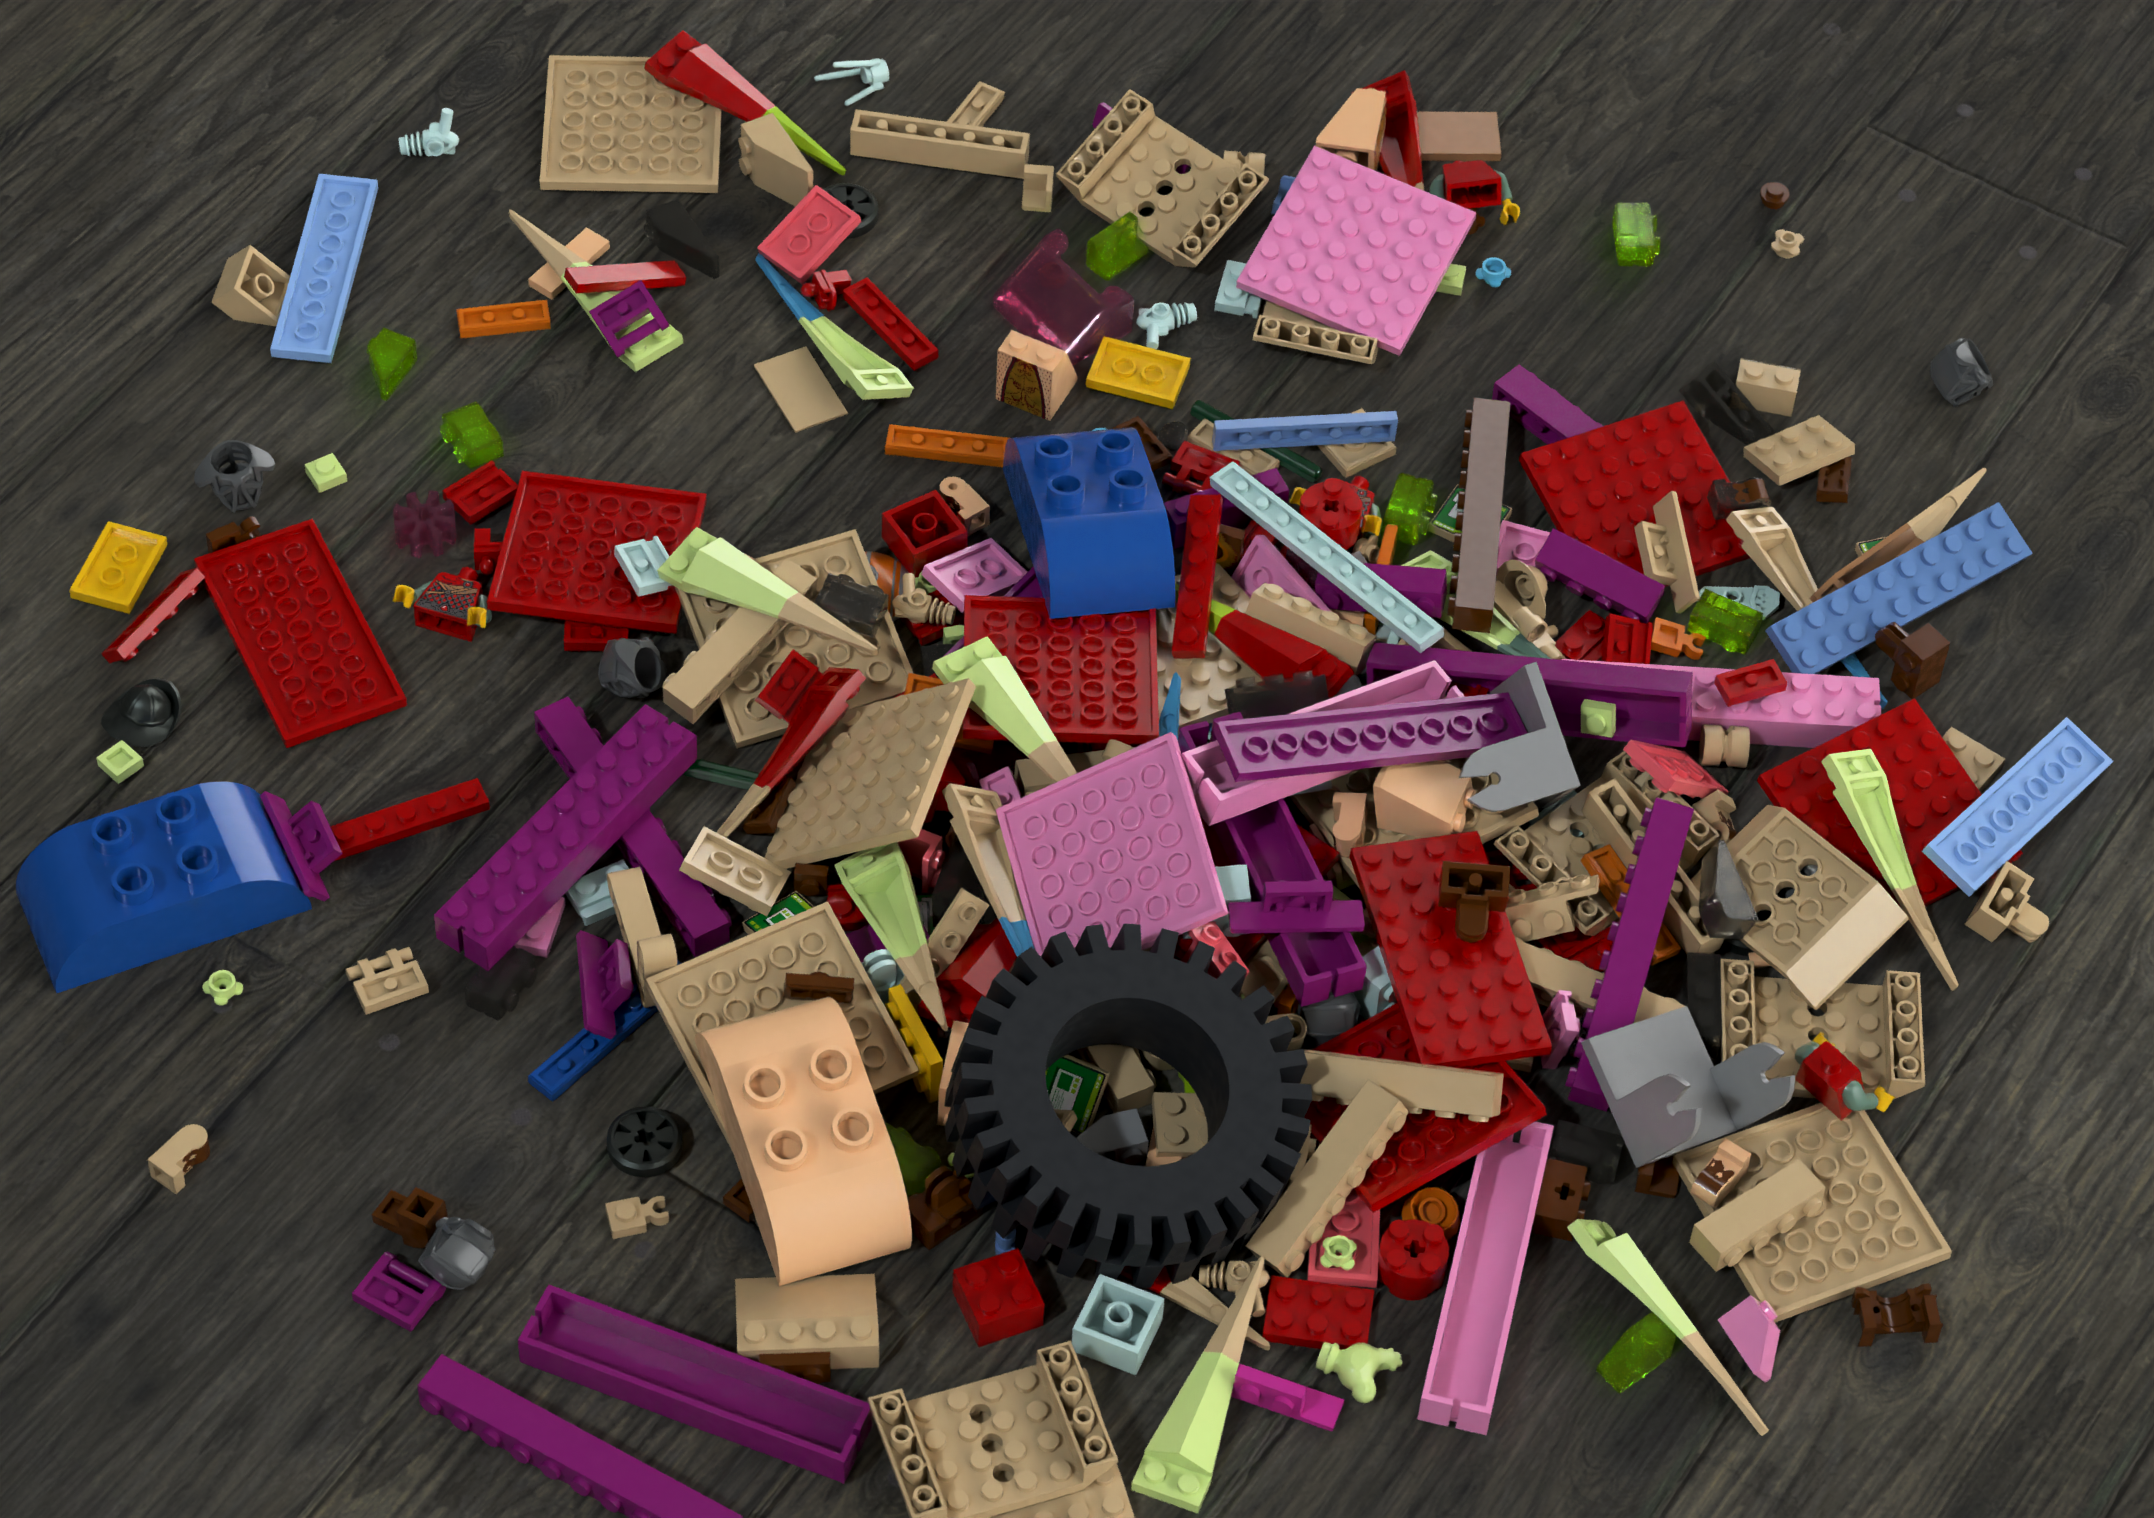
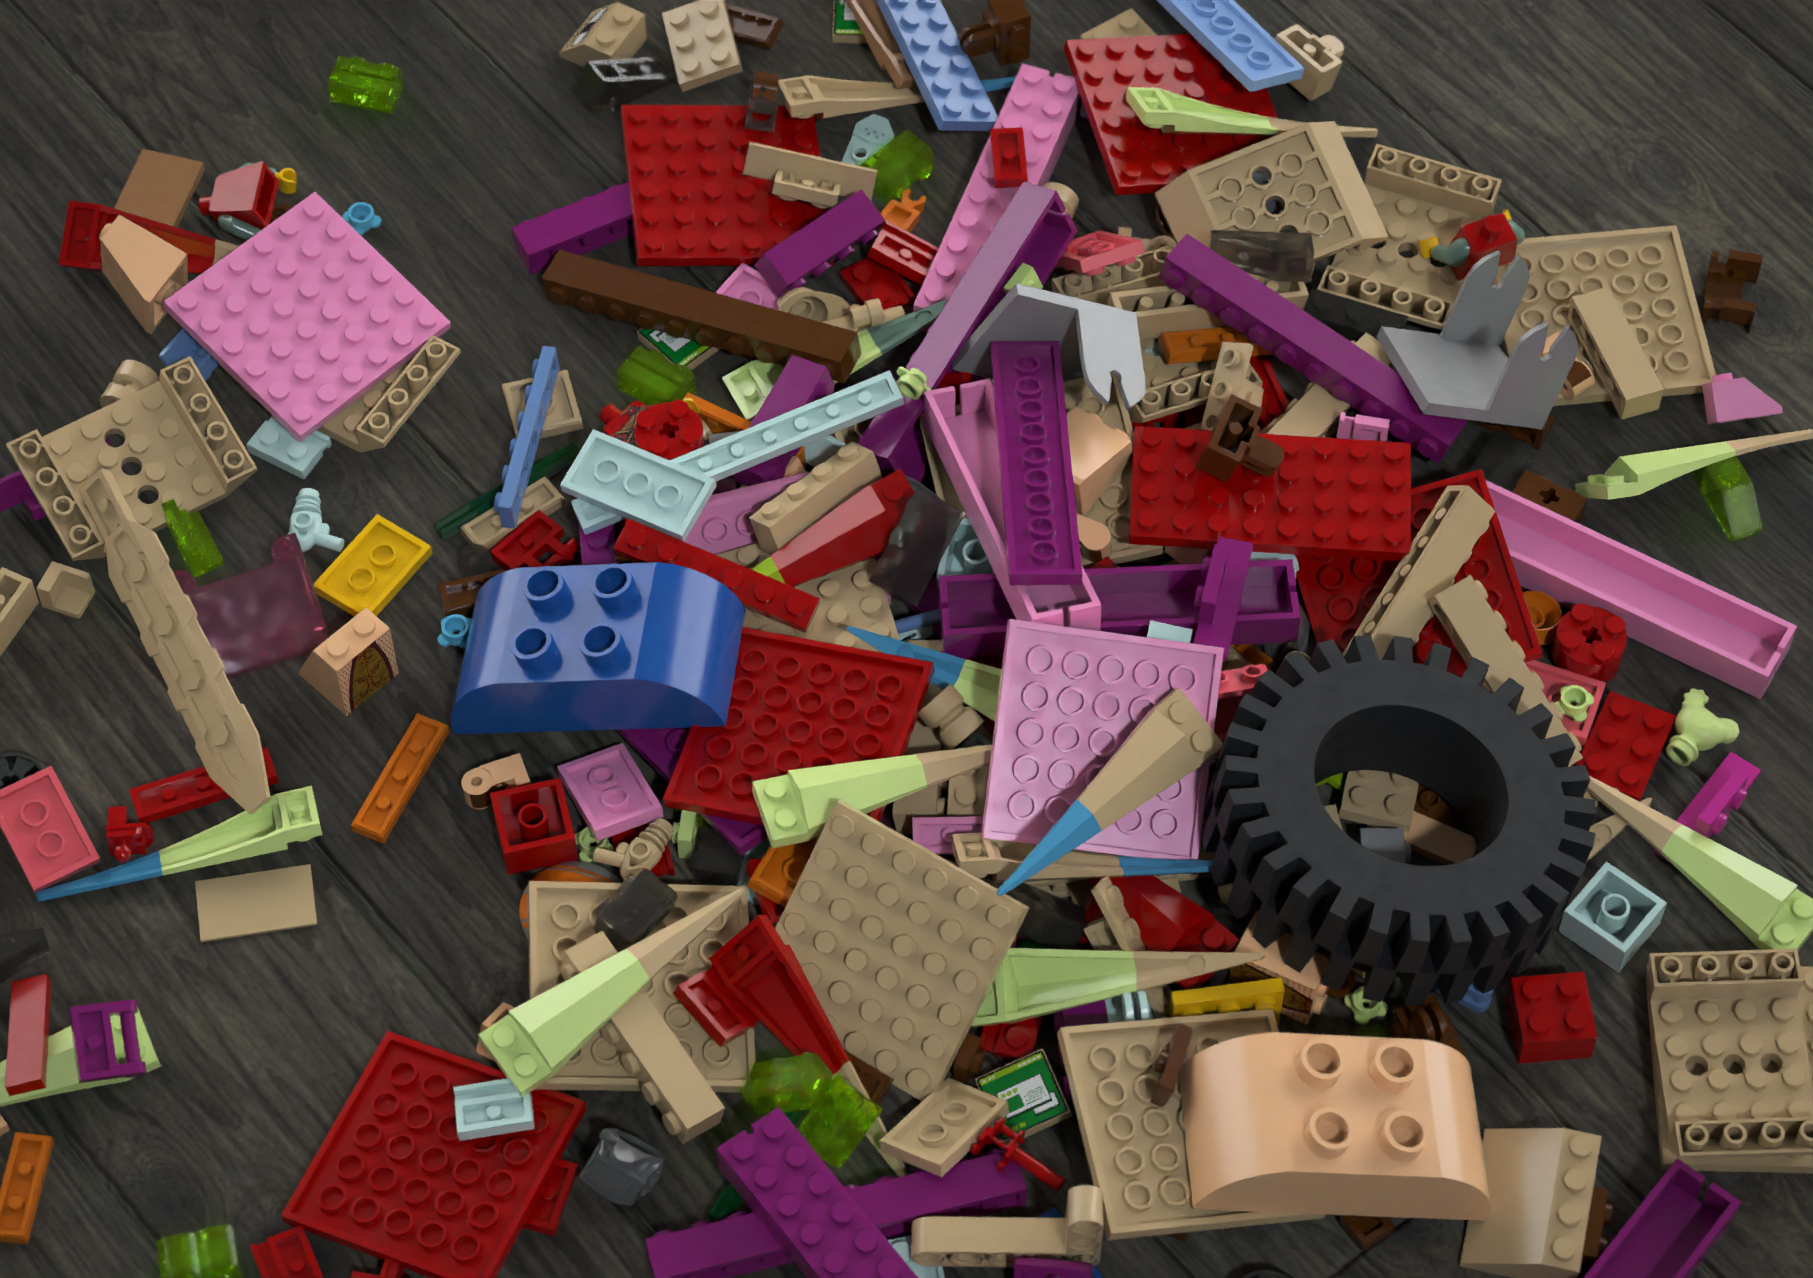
camera: 70 degrees left, 5 degrees up
none -> tan plate [79,468,271,814]
none -> light aqua plate [560,429,716,541]
none -> clear neon green brick [742,1052,833,1117]
none -> clear neon green bracket [797,1073,882,1168]
none -> yellowish green plate [896,367,931,400]
none -> red piece [971,1117,1066,1192]
none -> tan plate [997,688,1223,895]

